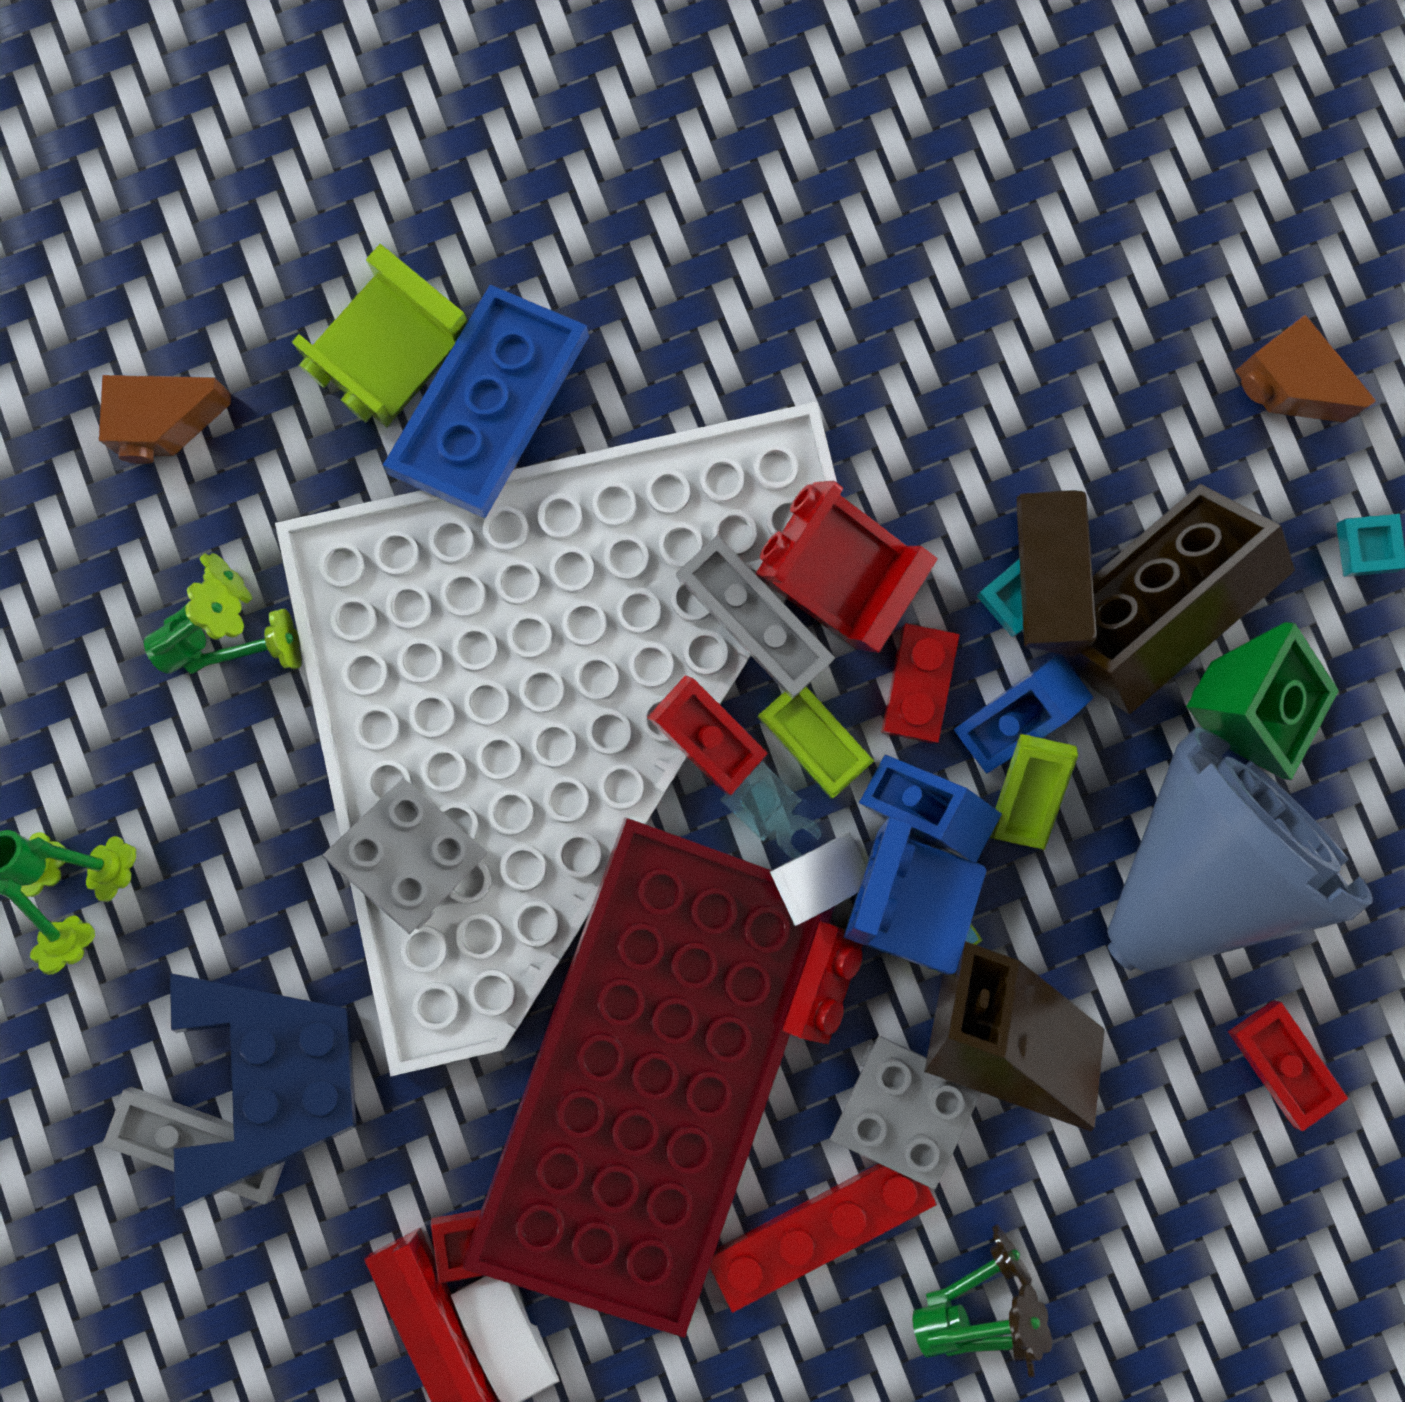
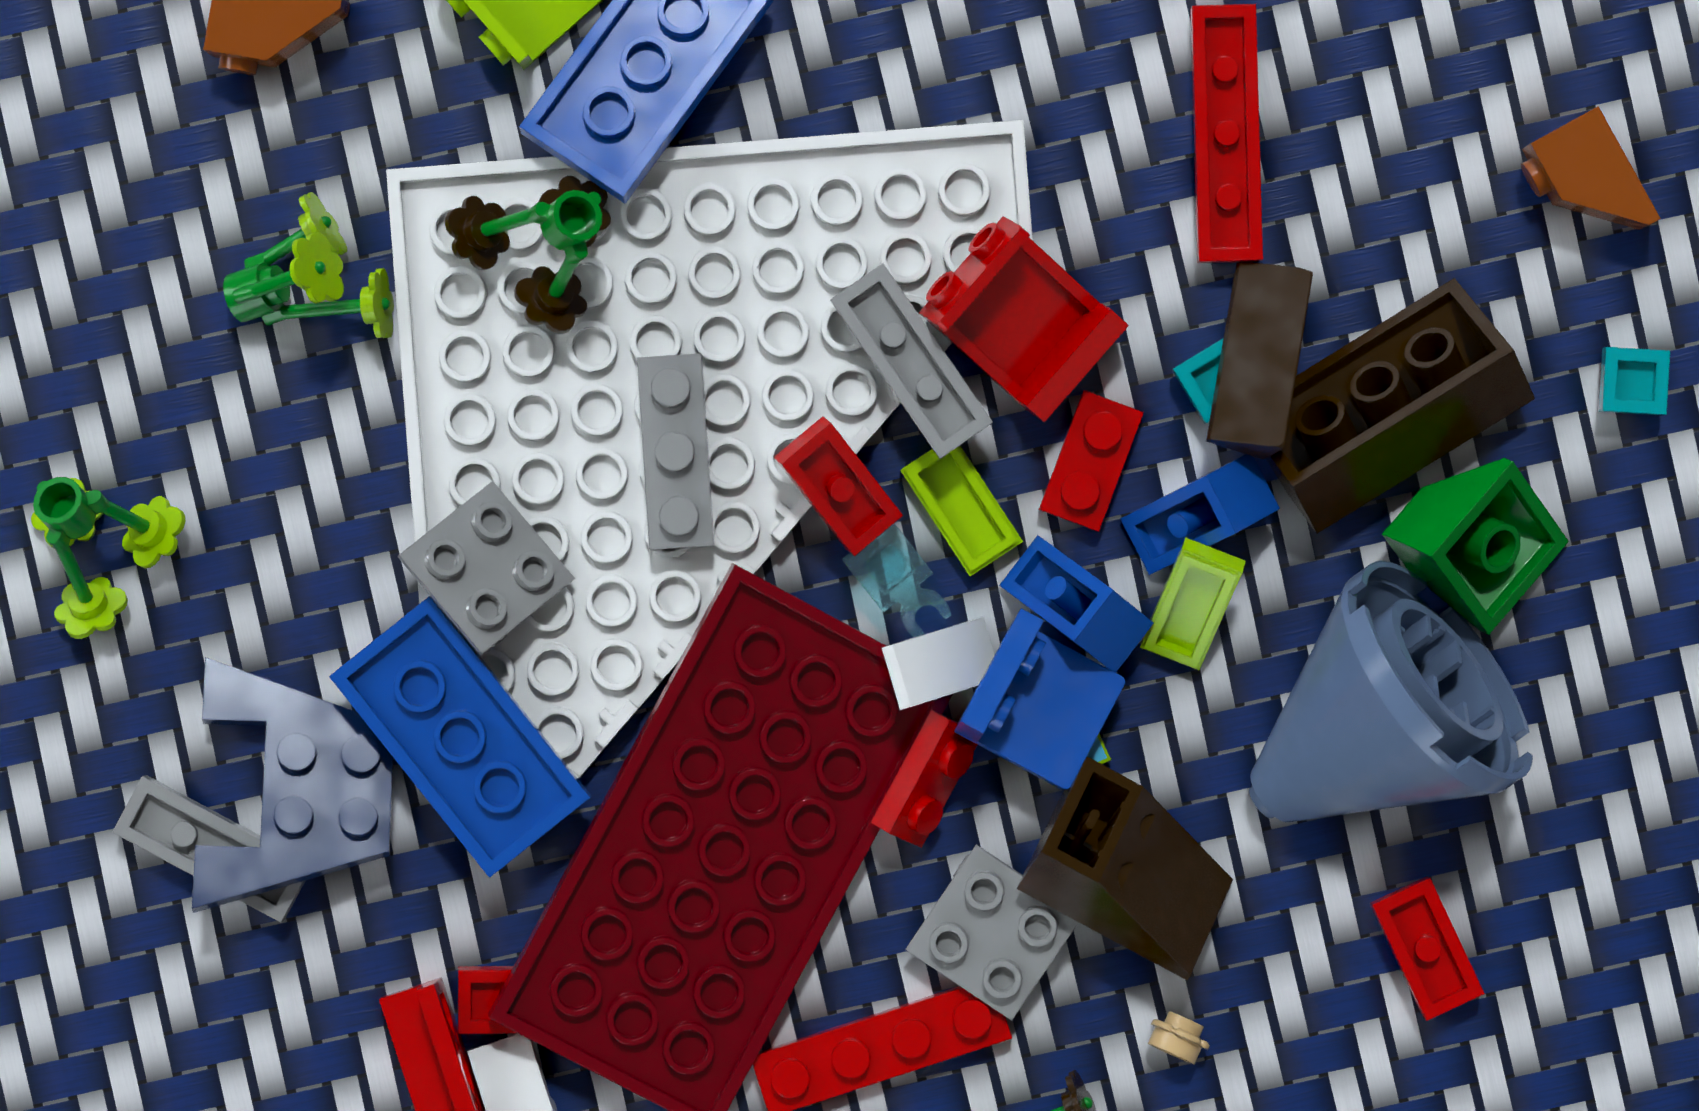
camera: 15 degrees right, 5 degrees up
none -> blue plate [329,596,592,878]
none -> dark brown plant [445,176,611,334]
none -> light grey plate [637,353,715,550]
none -> tan plate [1148,1011,1210,1065]
none -> red plate [1190,4,1263,263]

